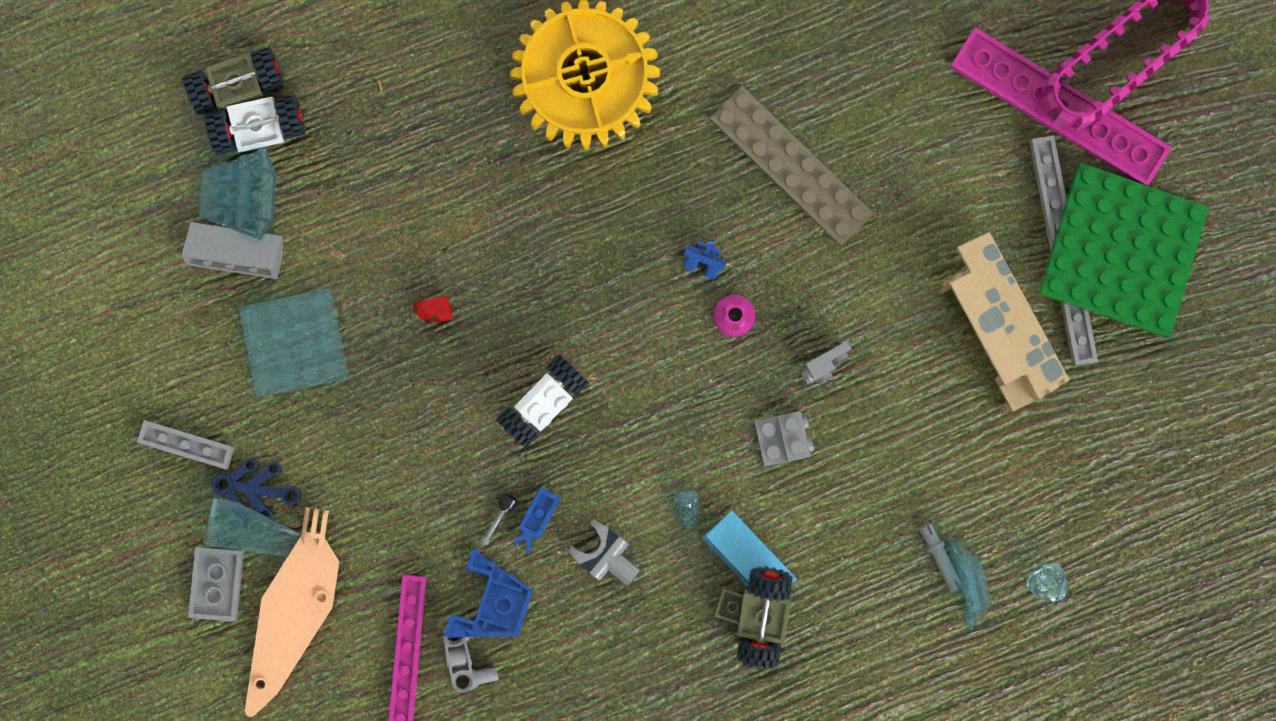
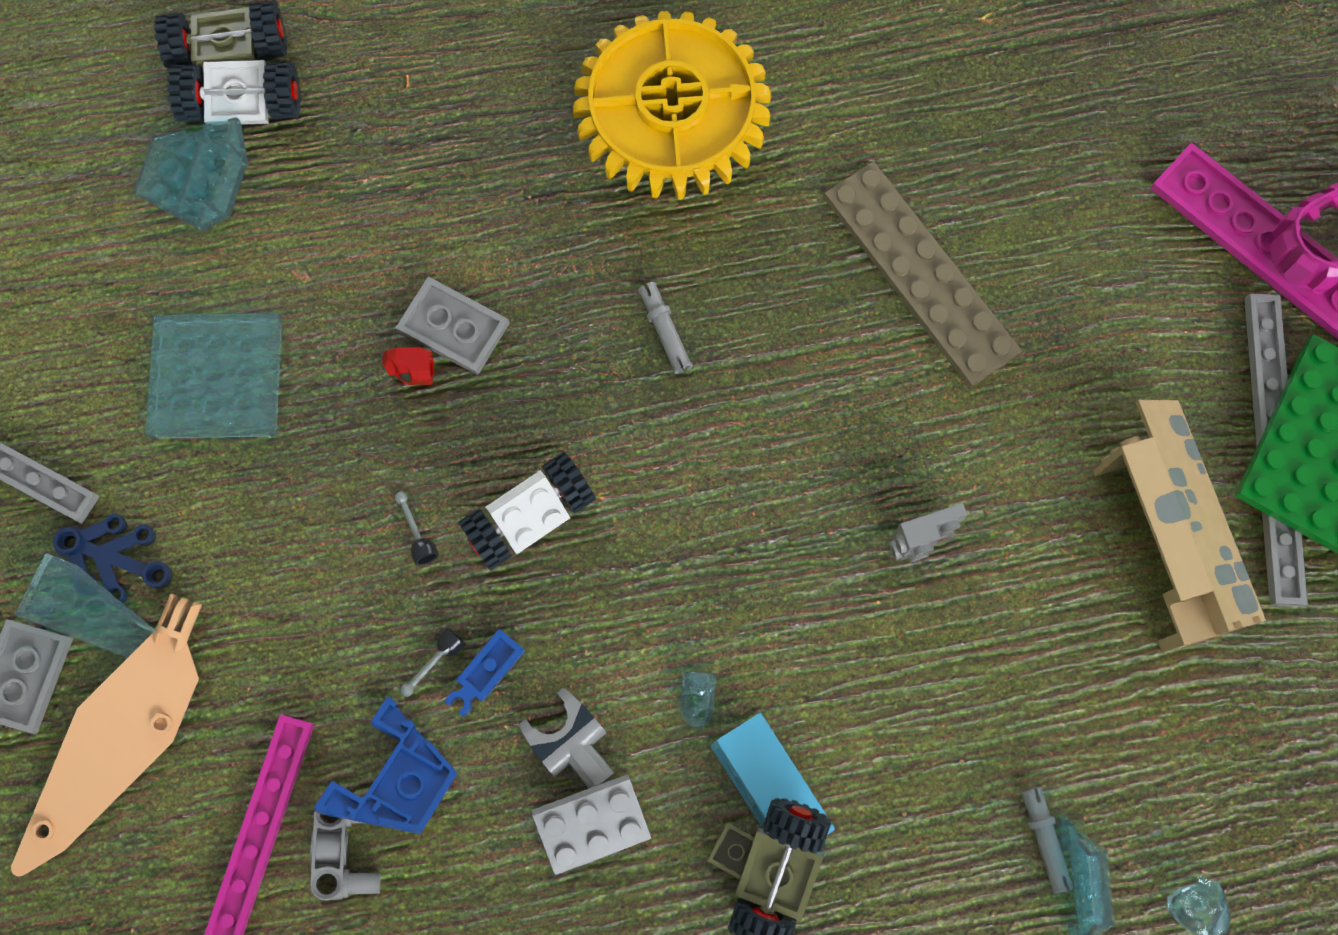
camera: 10 degrees right, 10 degrees down
light grey brick [182,222,283,279] -> none
blue hips [683,238,727,280] -> none
dark pink piece [713,295,755,337] -> none
light grey plate [754,411,814,467] -> none
none -> black hinge [395,491,439,566]
none -> light grey plate [396,276,510,375]
none -> light grey plate [532,774,651,875]
none -> light grey pin [638,282,693,374]

